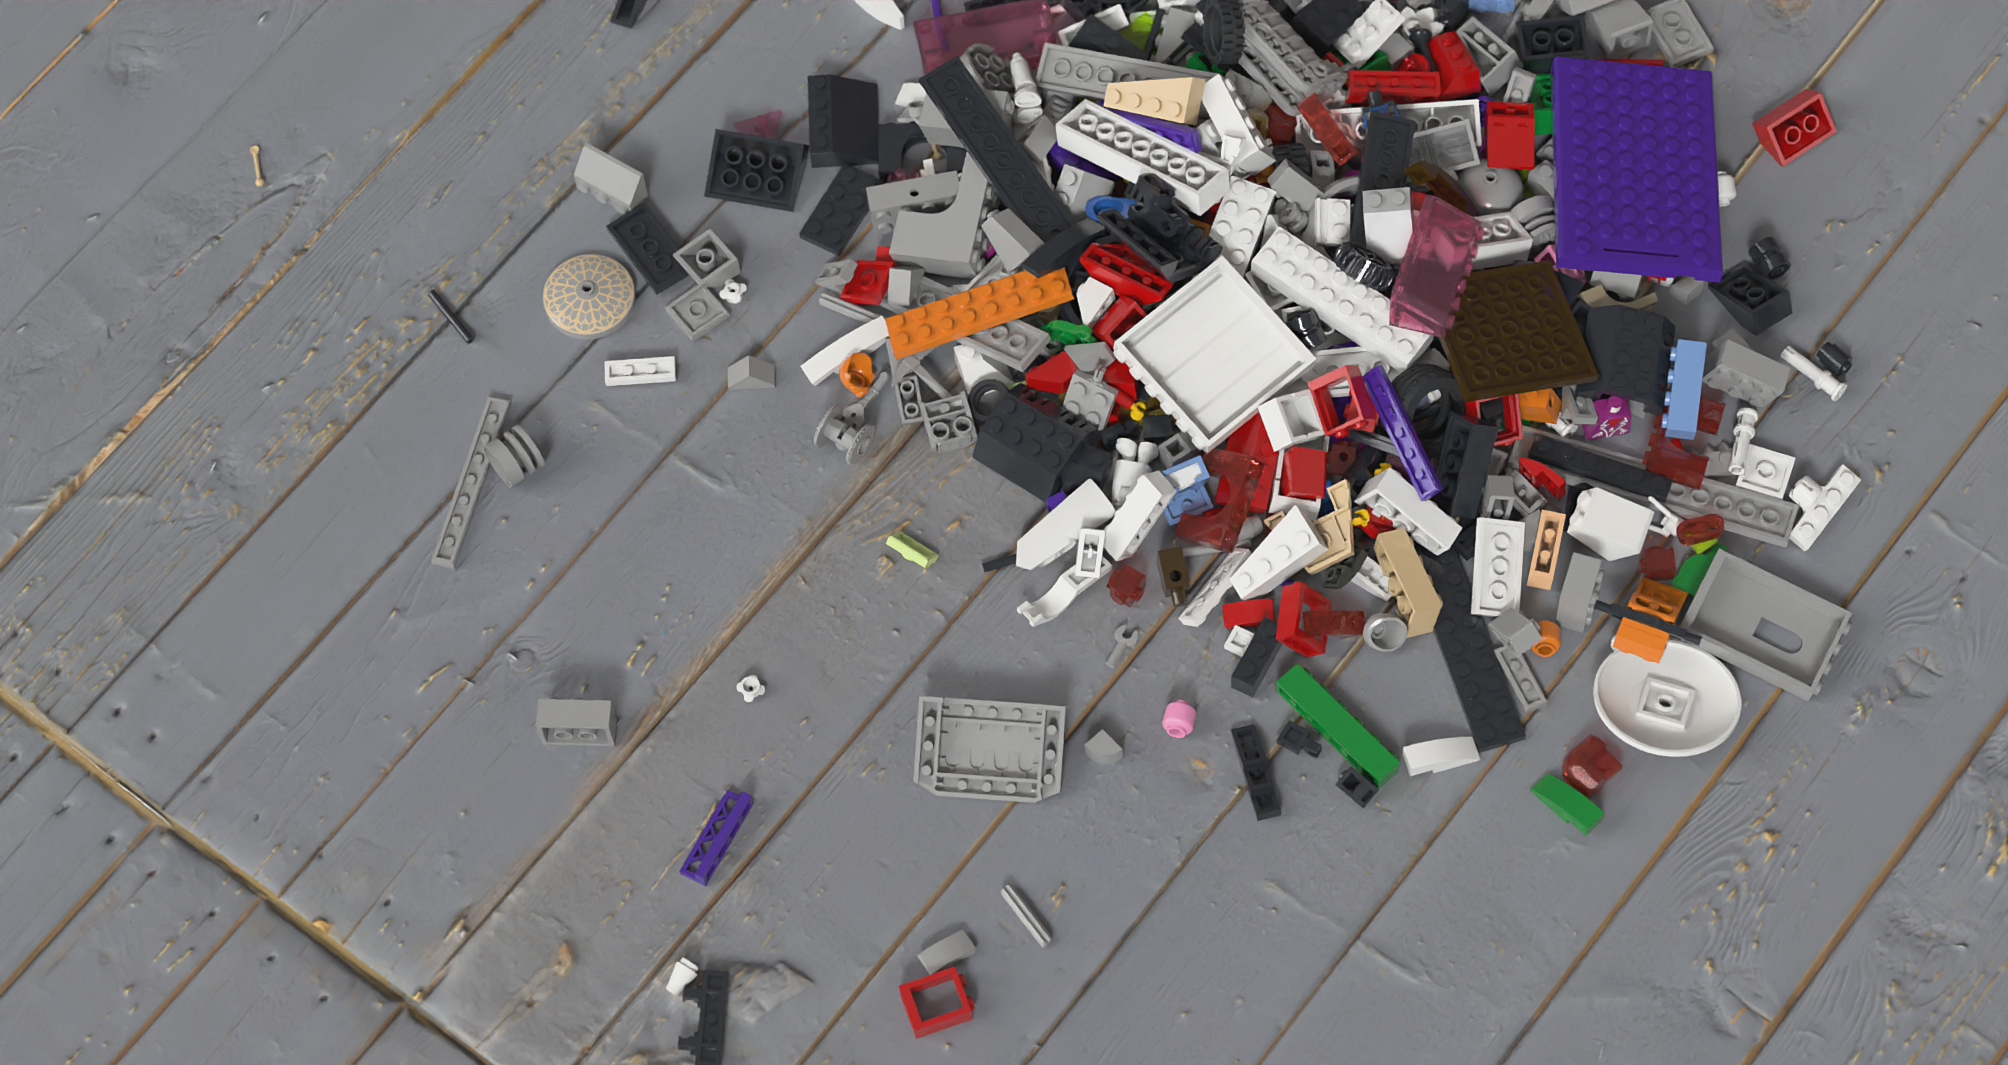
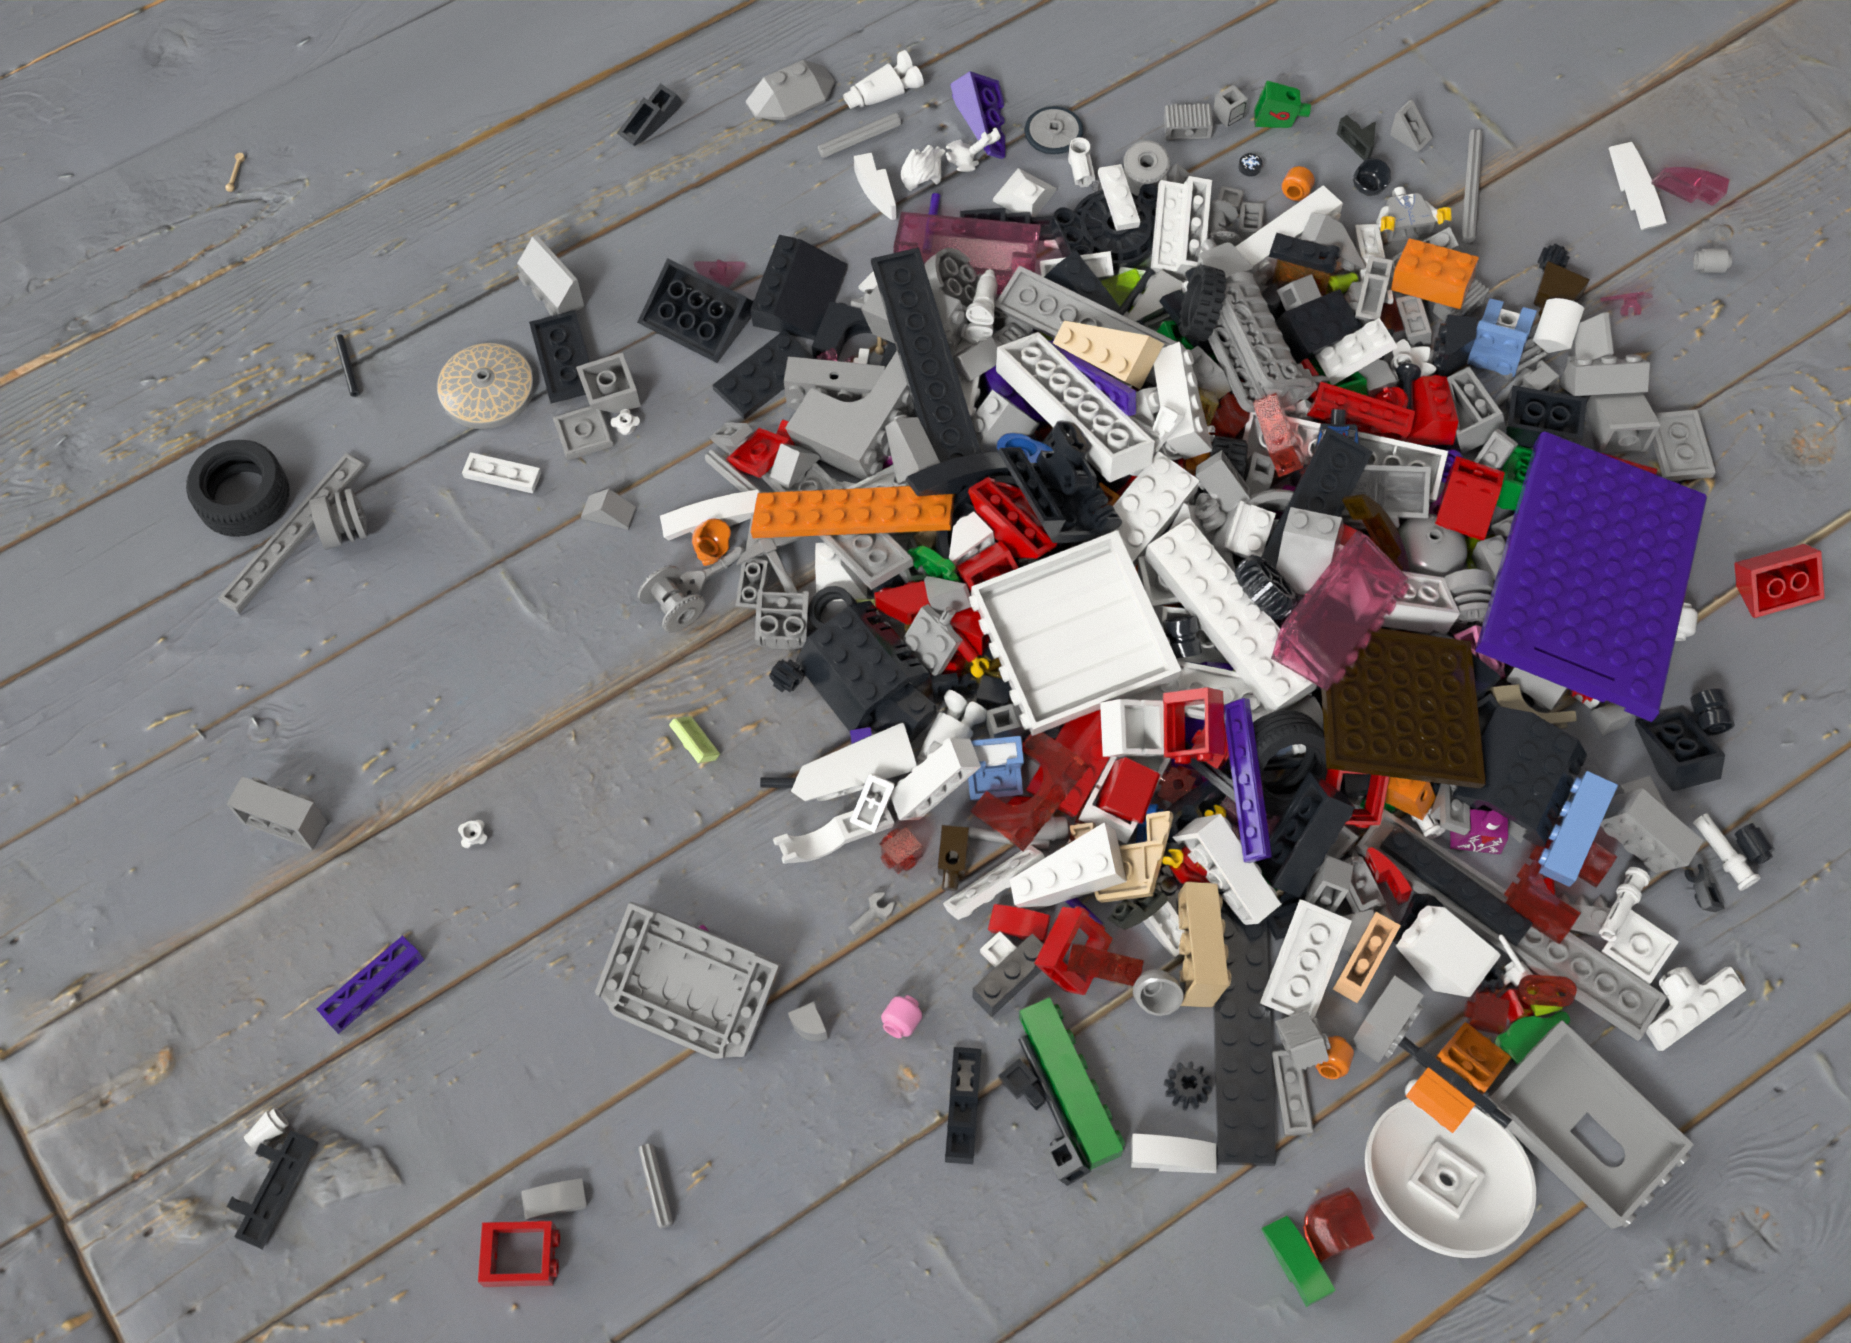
camera: 15 degrees right, 0 degrees up
none -> black tyre [186,439,290,537]
none -> black gear [769,659,803,693]
none -> black bar [1018,1035,1075,1139]
none -> black gear [1164,1061,1212,1111]
none -> black gear [1476,963,1505,997]
none -> red slope [1499,989,1534,1024]
none -> black plate [1685,864,1725,912]

